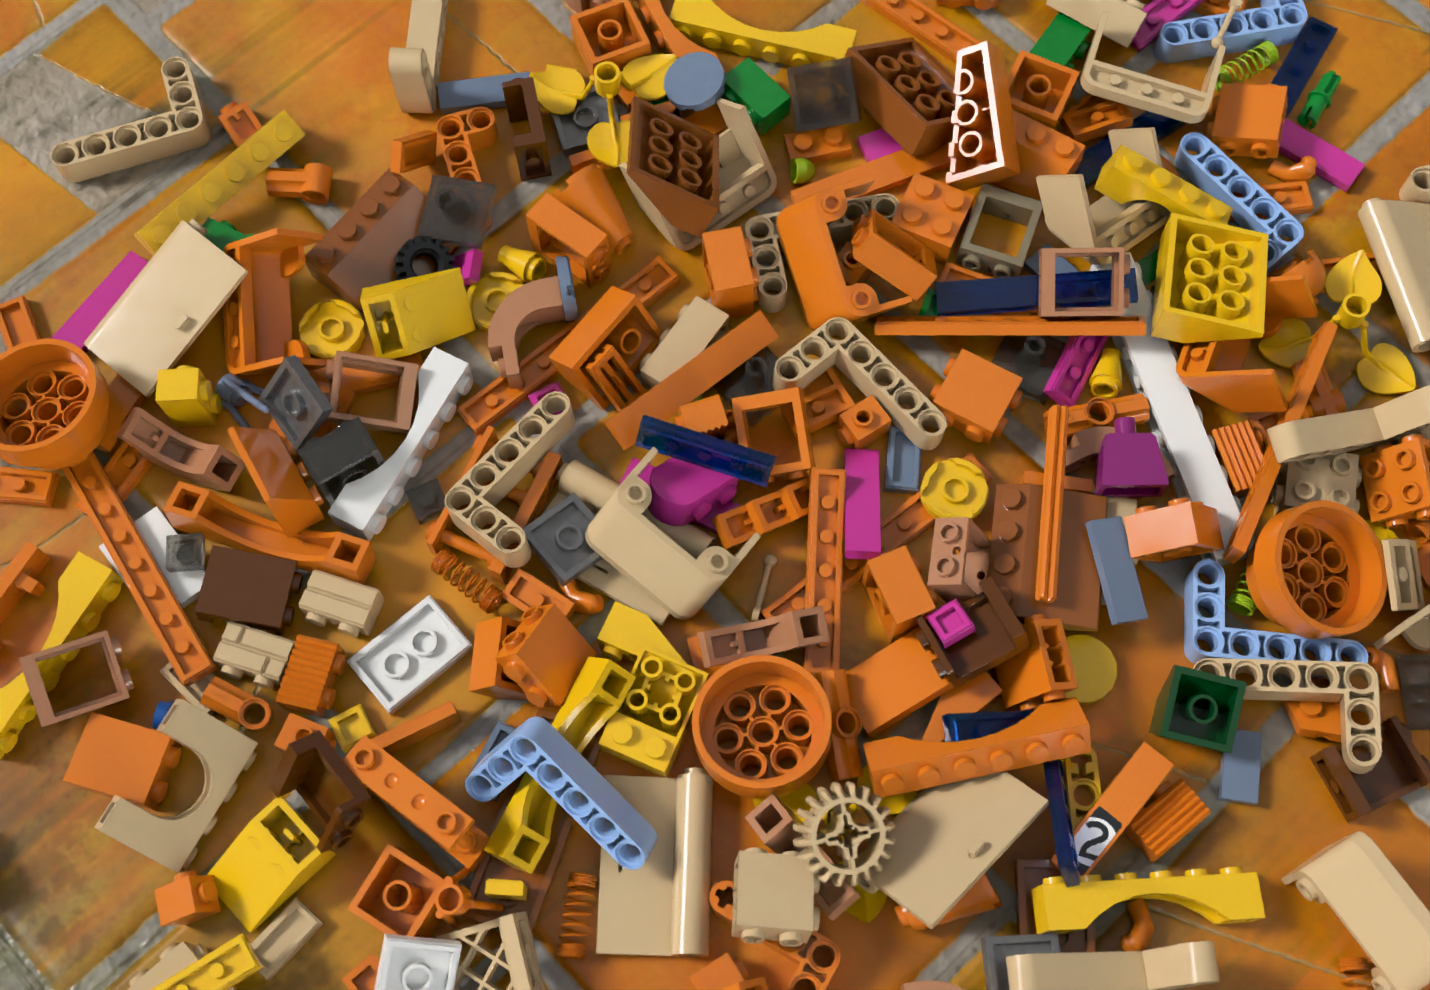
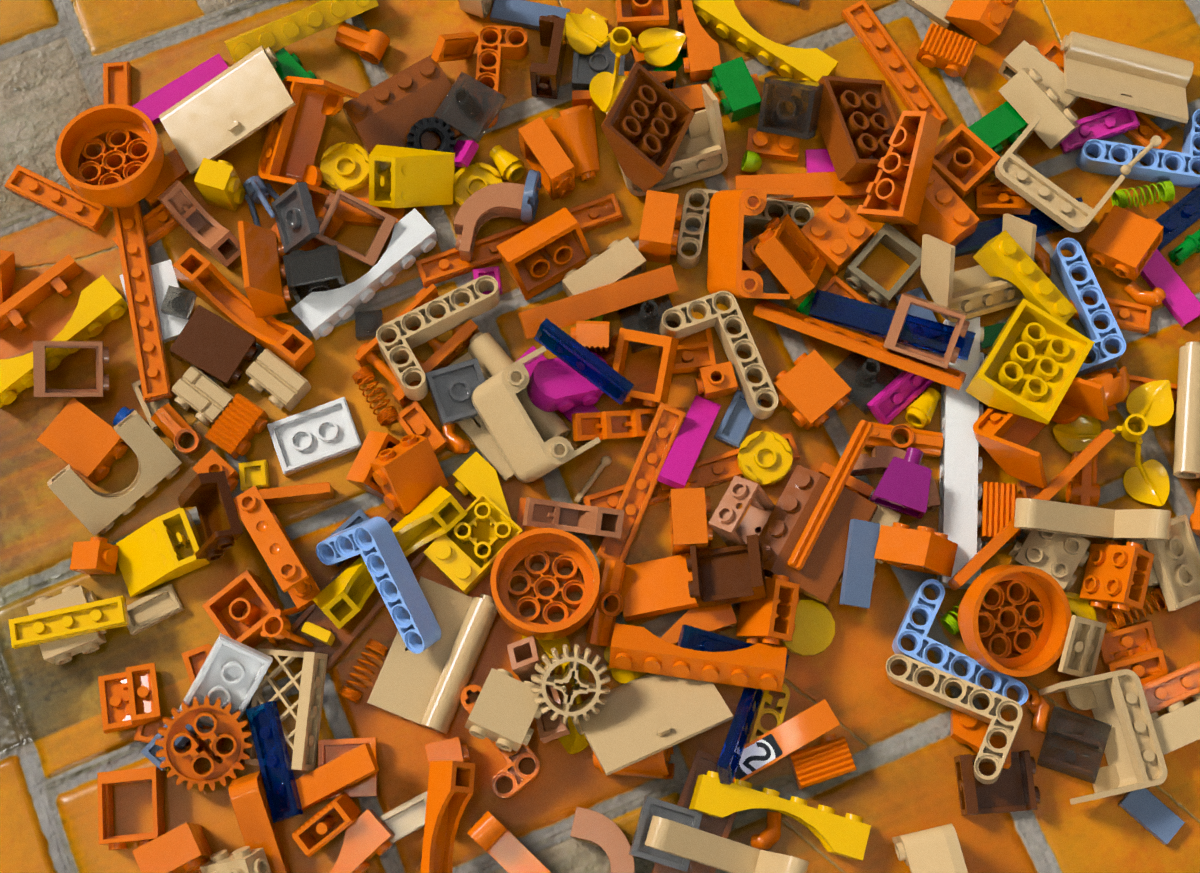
camera: 20 degrees right, 5 degrees up
orange tile [585,344,647,412] -> none
sand blue tile [664,52,726,111] -> none
dark pink tile [925,599,976,649] -> none
dark green slope [1149,665,1247,753] -> none
sand blue tile [1218,729,1262,806] -> none

